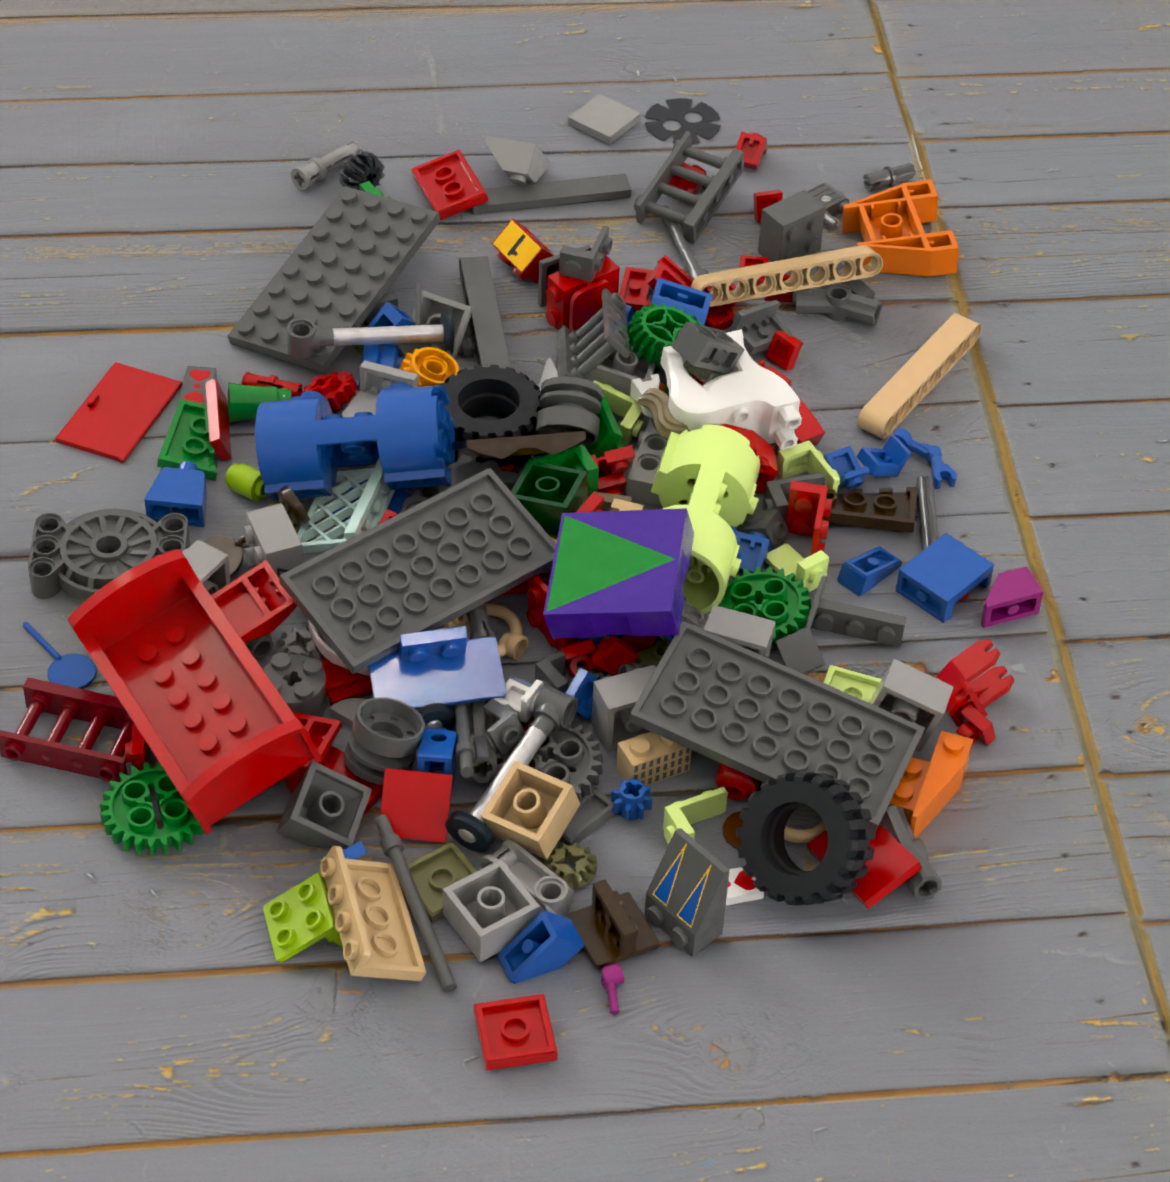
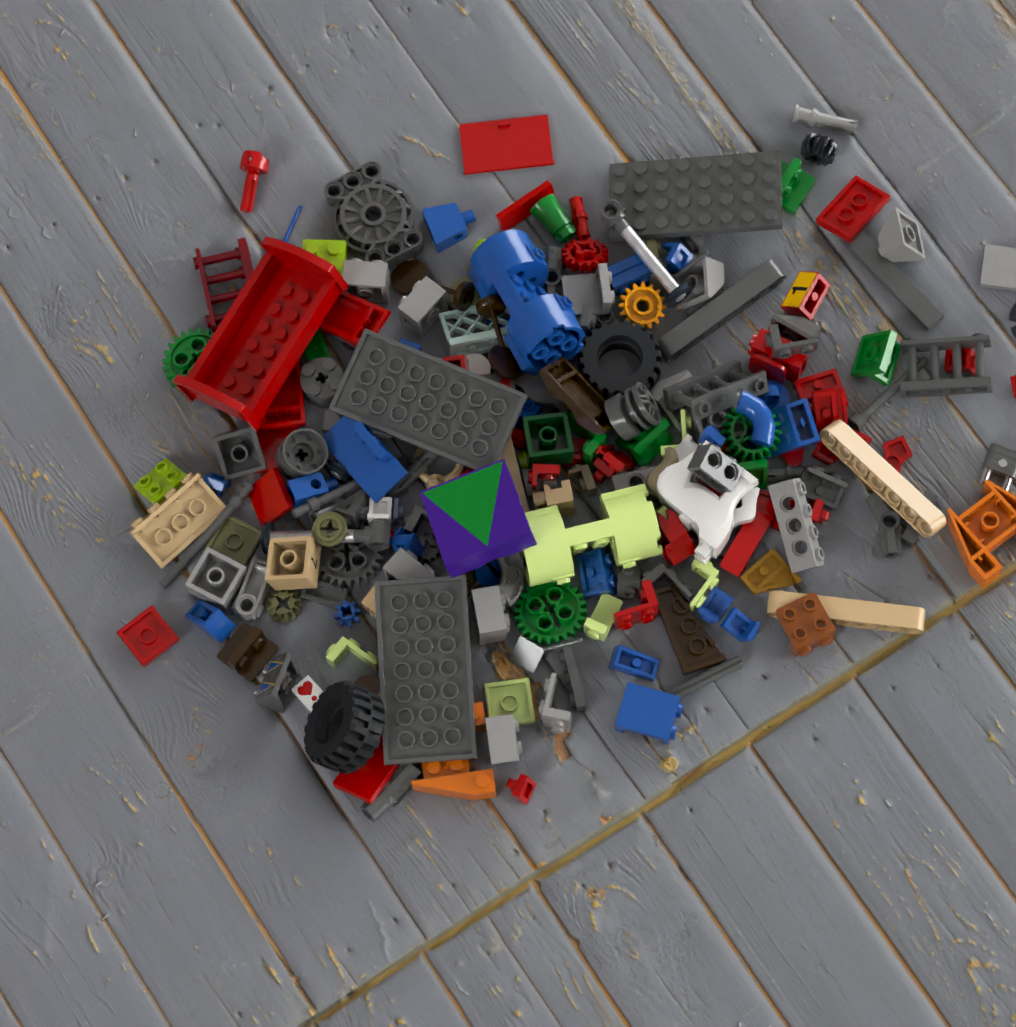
camera: 70 degrees right, 25 degrees up
green wing [157,398,217,481] -> none
tile [178,366,217,405] -> none
magenta hand [601,963,624,1014] -> none
red tile [754,190,783,222] -> none
dark grey brick [758,190,826,262] -> none
blue piece [893,428,957,489] -> none
red piece [936,639,1015,727] -> none
magenta slope [980,567,1044,628] -> none
none -> olive gear [312,512,348,548]
none -> dark brown piece [476,295,523,380]
none -> light grey bracket [539,673,571,734]
none -> blue bracket [698,425,728,448]
none -> blue cylinder [735,391,775,448]
none -> pearl gold wing [738,548,802,595]
none -> light grey brick [768,478,824,573]
none -> dark orange bracket [776,593,836,658]
none -> green bracket [850,329,901,386]

